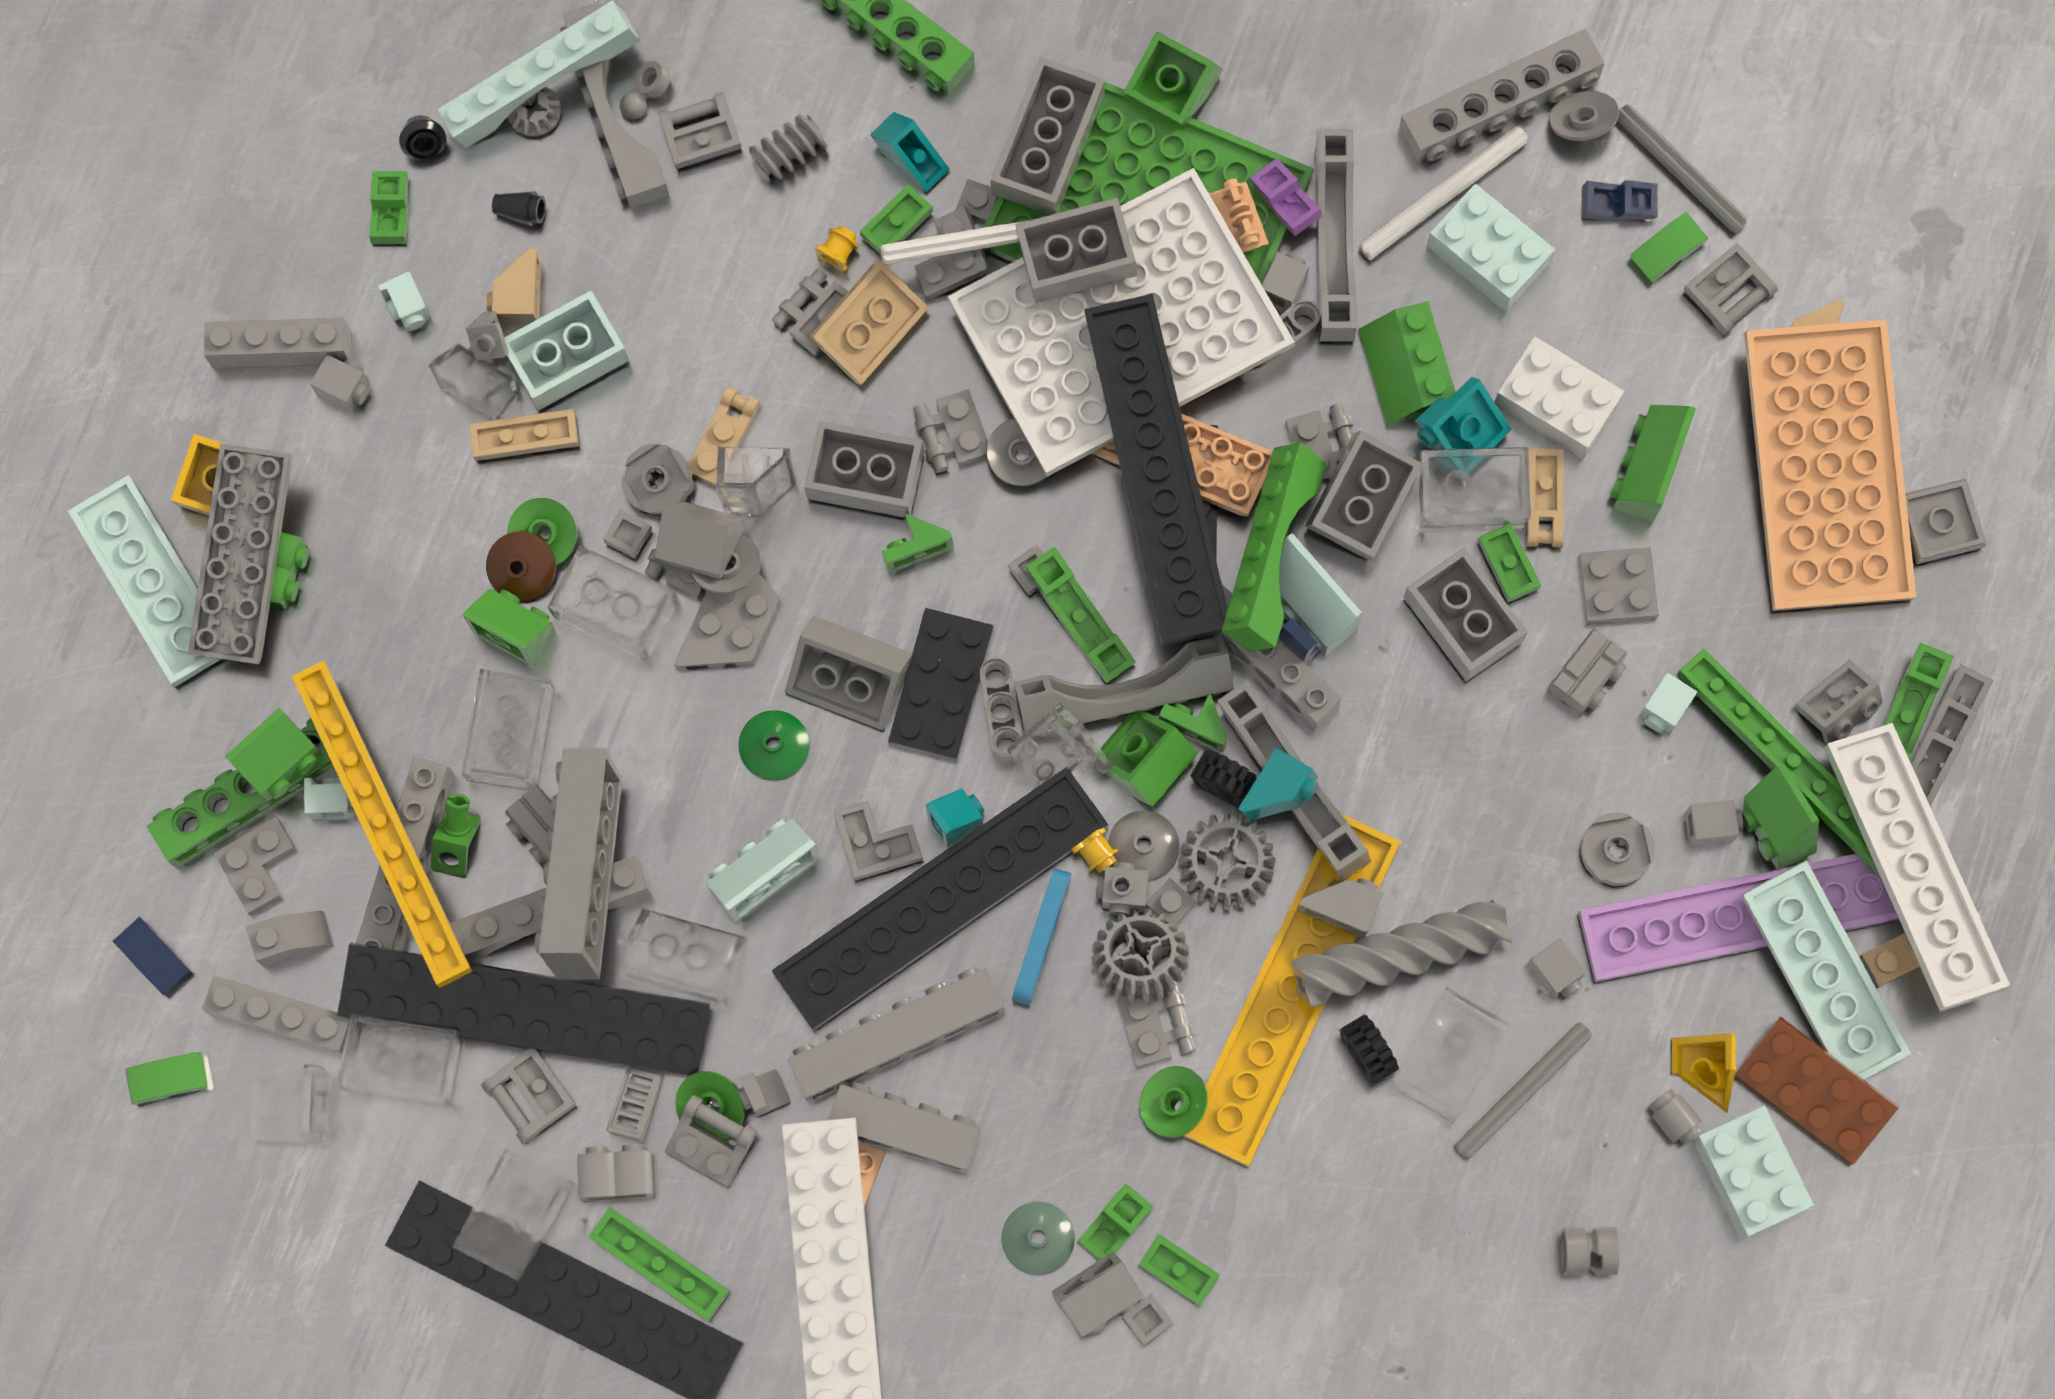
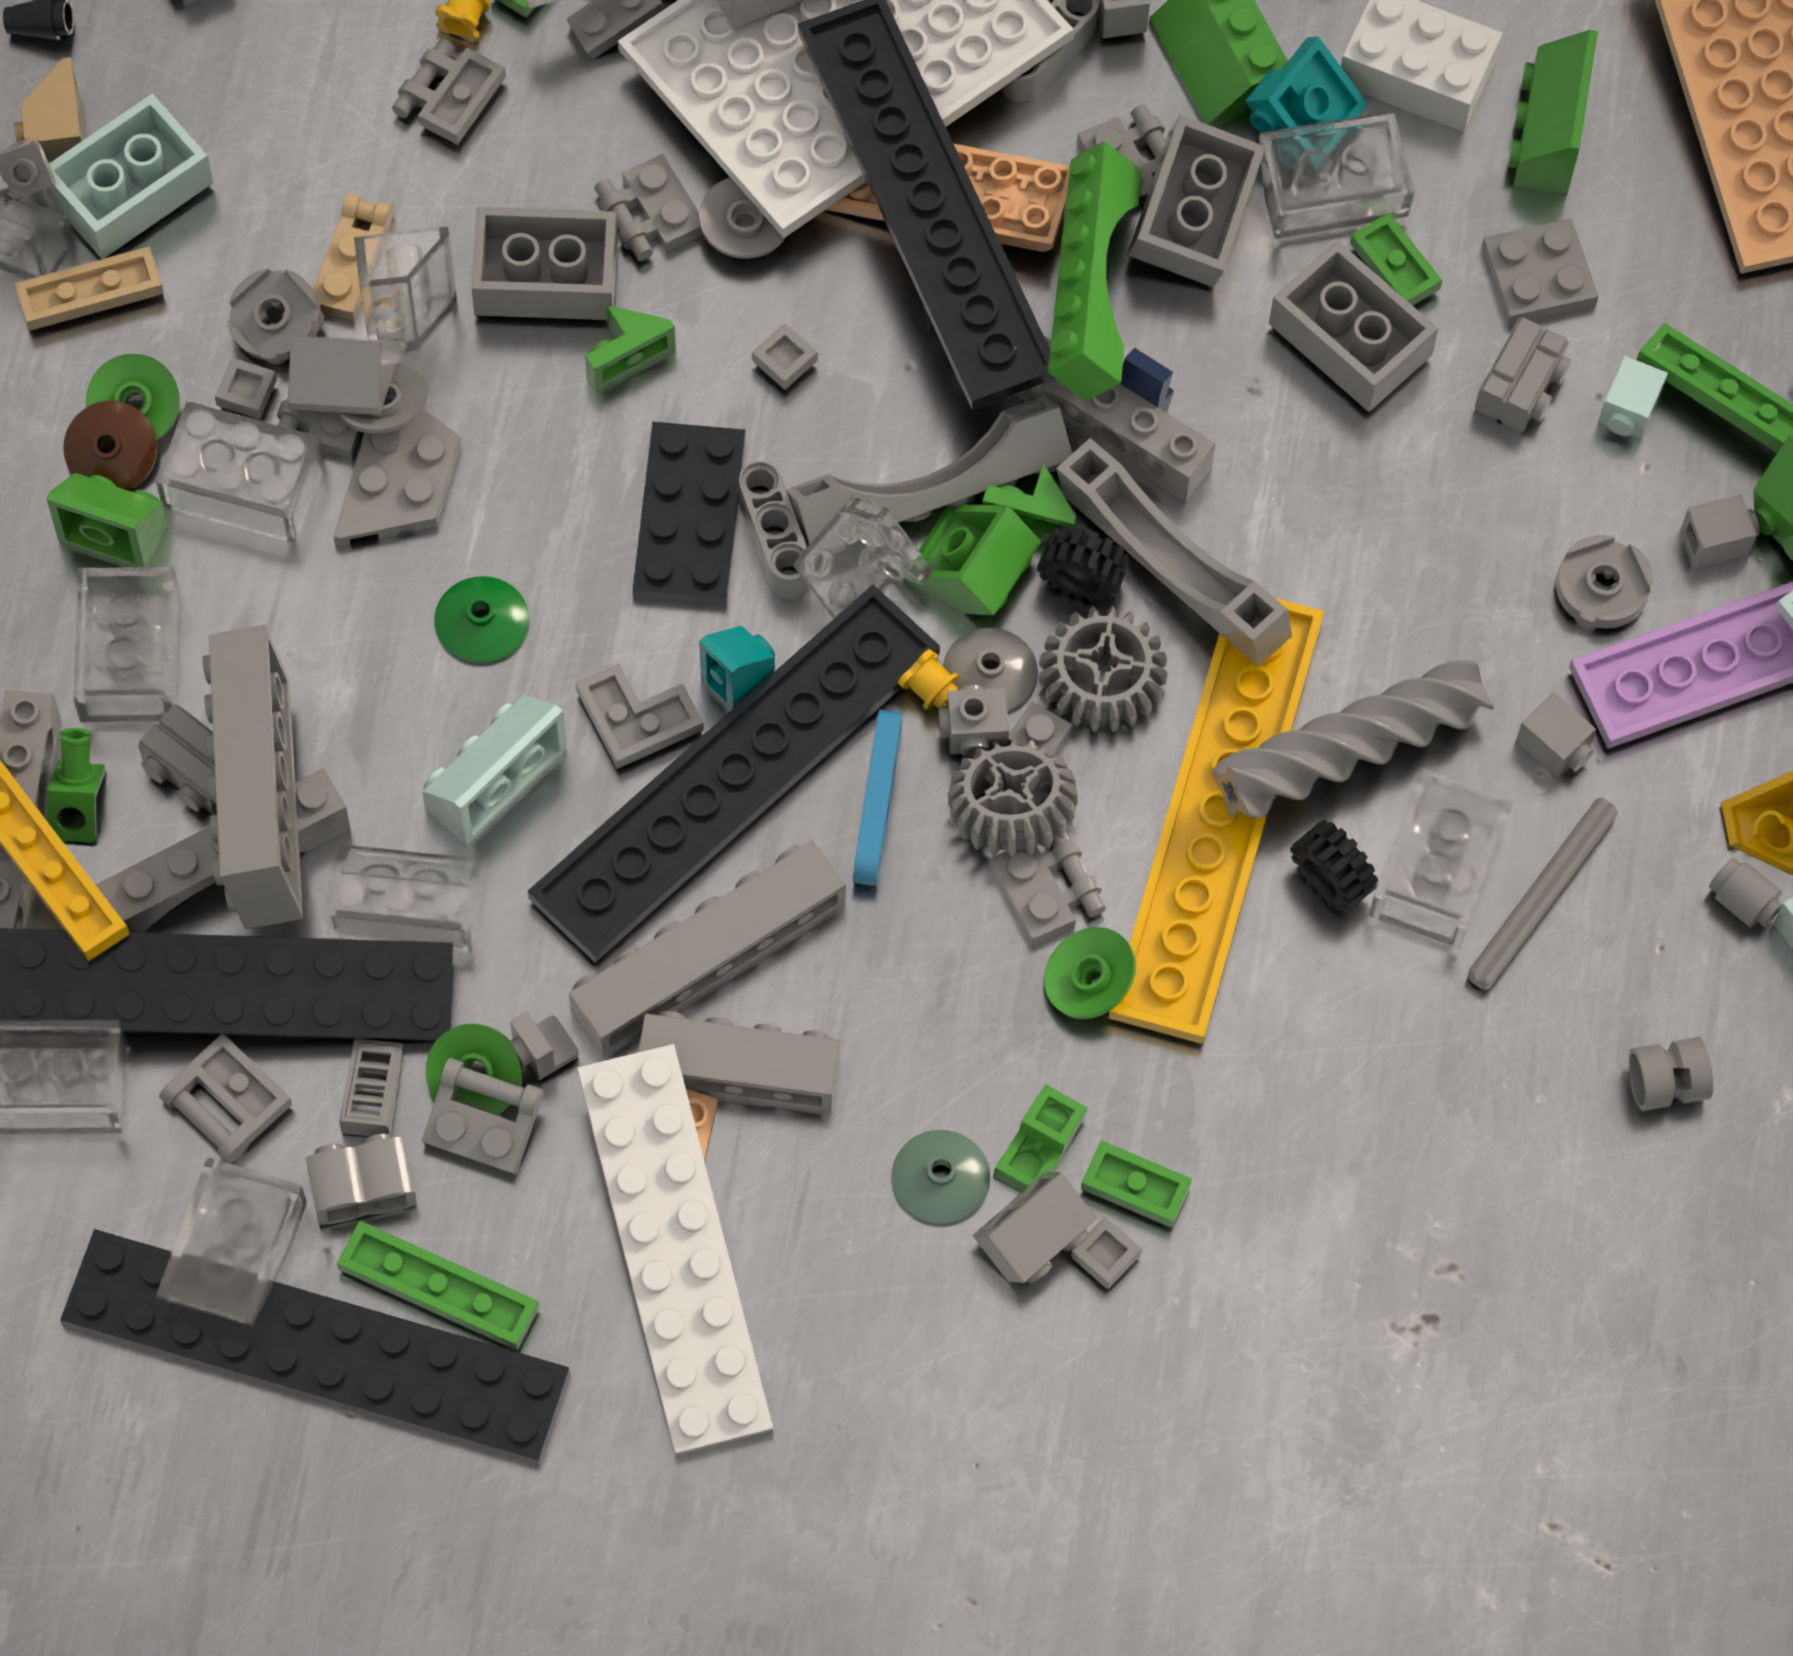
camera: 15 degrees left, 10 degrees down
light grey slope [785,616,912,731] -> none
tan plate [809,260,929,385] -> none
bright green slope [1025,546,1136,683] -> none
teal slope [1238,748,1318,820] -> none
light aqua slope [1279,533,1362,656] -> none
light grey slope [1298,878,1383,938] -> none
tan plate [1526,449,1564,548] -> none

